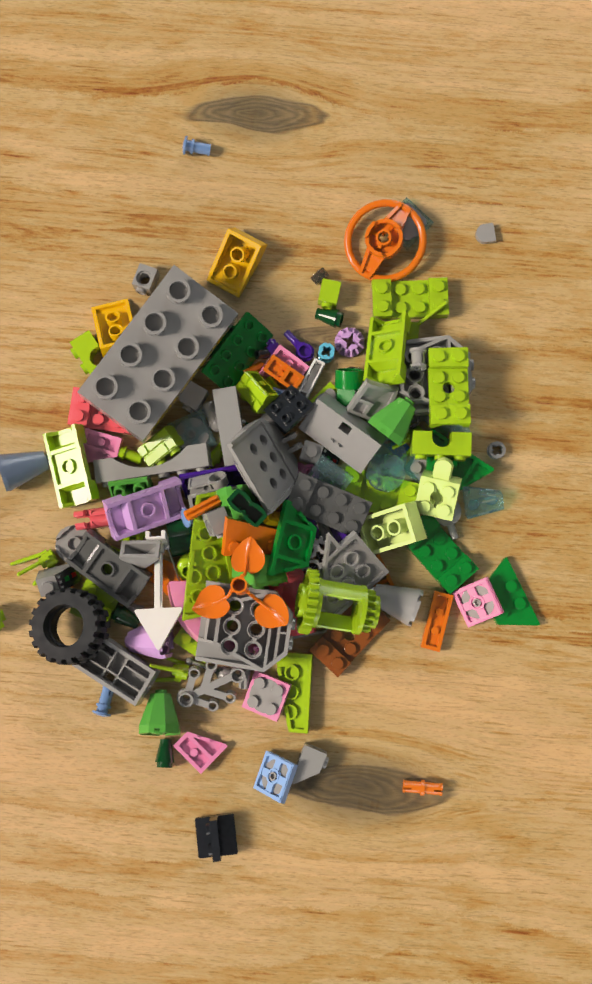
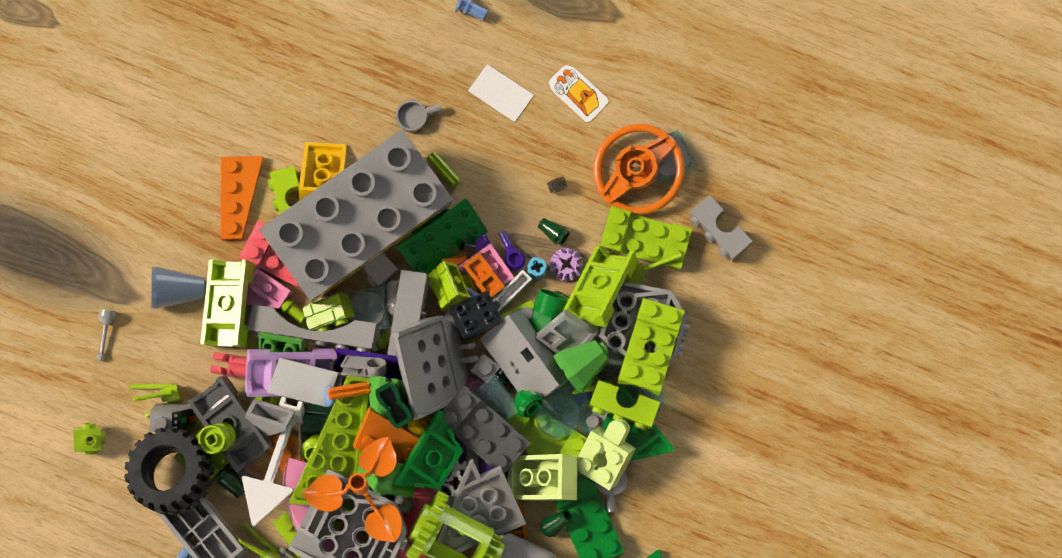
camera: 20 degrees right, 5 degrees down
light grey tile [55,525,87,561] -> none
lavender cone [125,626,174,659] -> none
light grey brick [132,263,160,295] -> none
light grey brick [202,506,228,539] -> none
yellow slope [206,227,268,298] -> none
lime brick [318,278,341,309] -> none
light grey bush [409,347,427,371] -> none
clear light blue wing [462,486,504,519] -> none
light grey tile [475,223,496,244] -> none
light grey bush [487,441,506,459] -> none
none -> lime wheel [198,422,236,454]
none -> orange wing [221,156,264,240]
none -> white sticker [267,358,338,407]
none -> light grey hinge [394,495,415,513]
none -> light grey piece [396,100,443,133]
none -> lime axle [427,152,460,188]
none -> white sticker [468,64,534,122]
none -> green cone [514,389,543,418]
none -> dark green cone [540,509,572,537]
none -> sticker [549,65,609,122]
none -> light grey arch [689,195,752,262]

